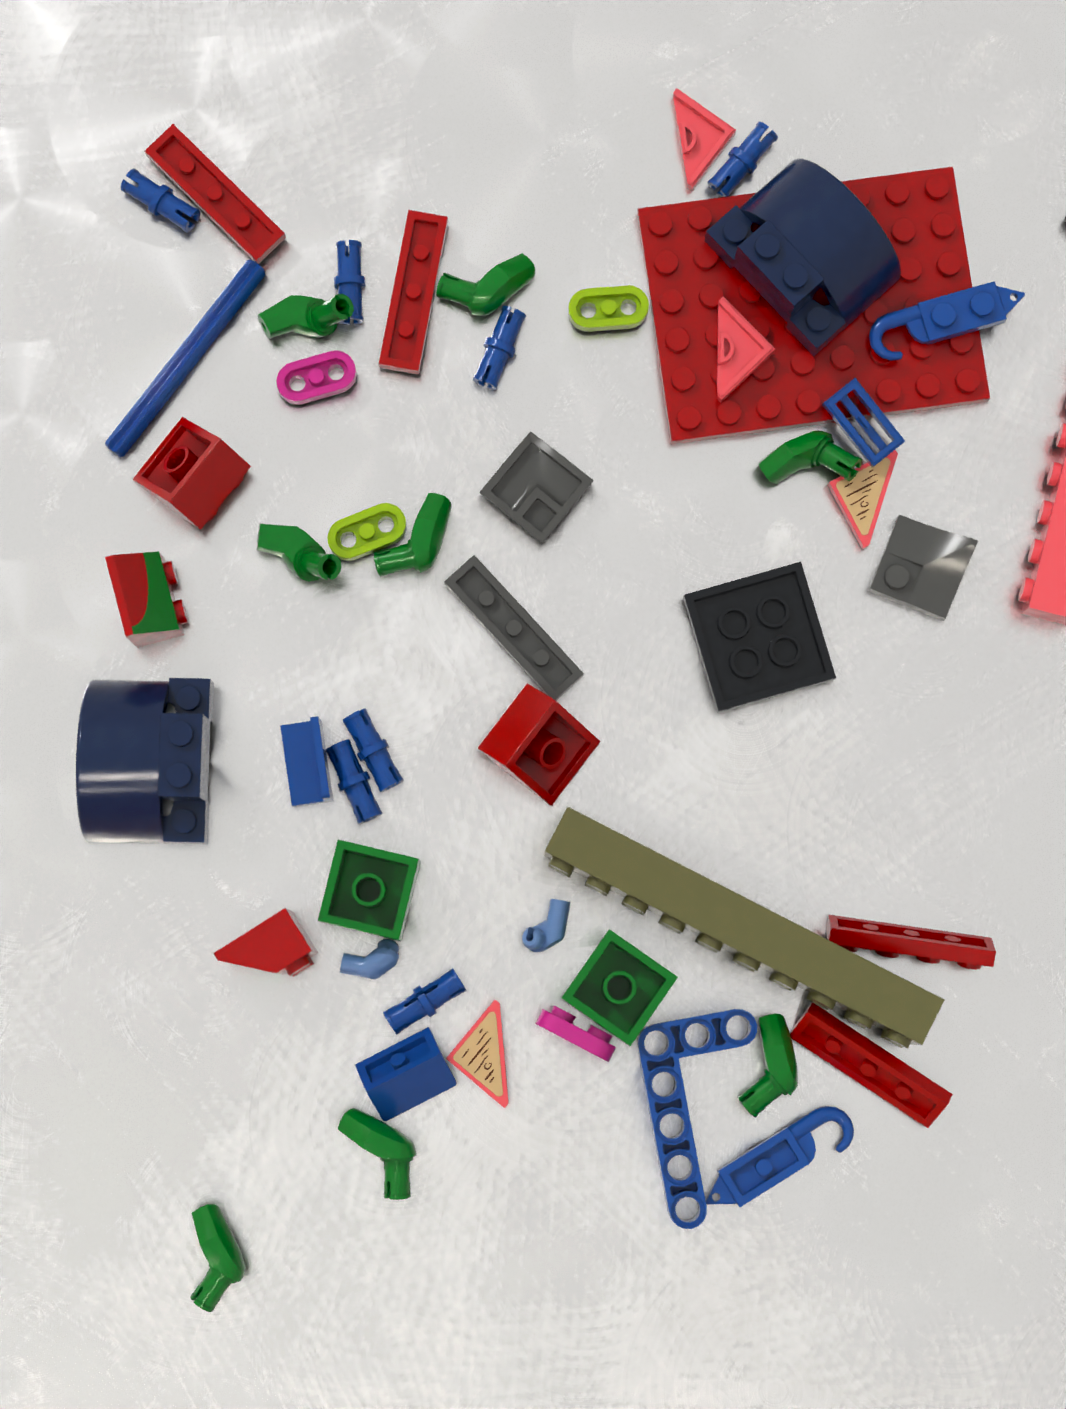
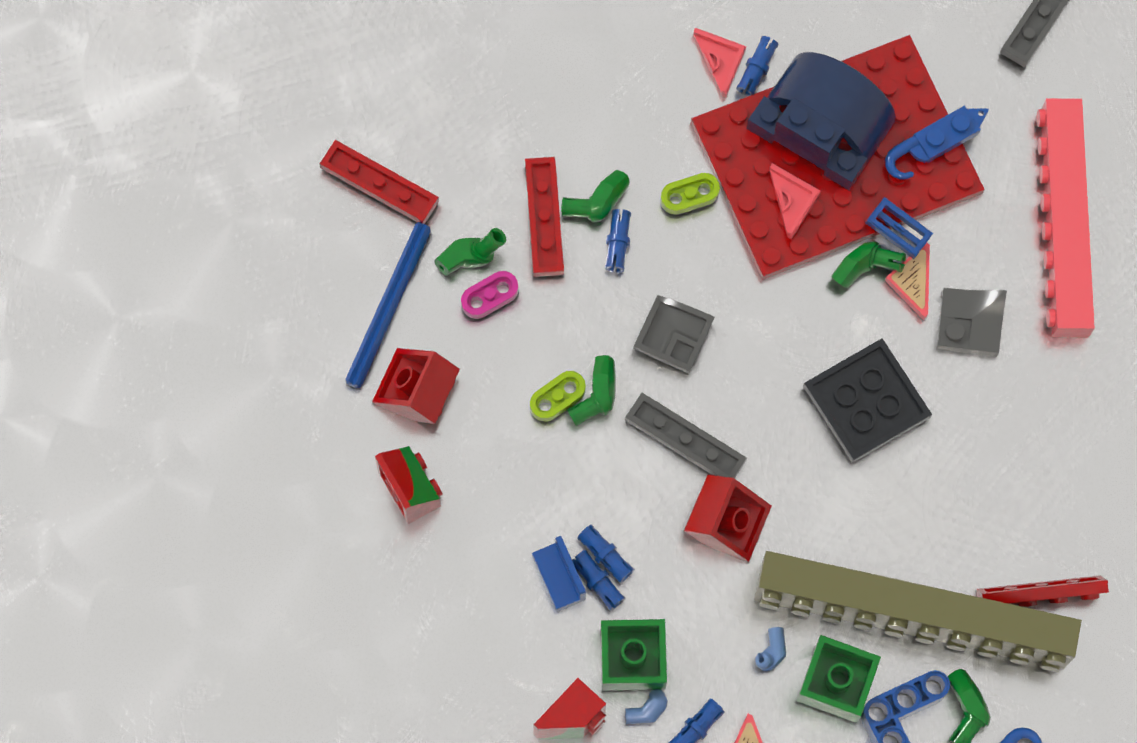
camera: 15 degrees left, 10 degrees down
dark blue piece [76,678,214,845] -> none
blue pin [121,169,201,232] -> none
green arm [256,523,342,582] -> none
blue pin [334,240,366,325] -> none
dark pink plate [535,1006,616,1062] -> none
red plate [790,1002,953,1128] -> none

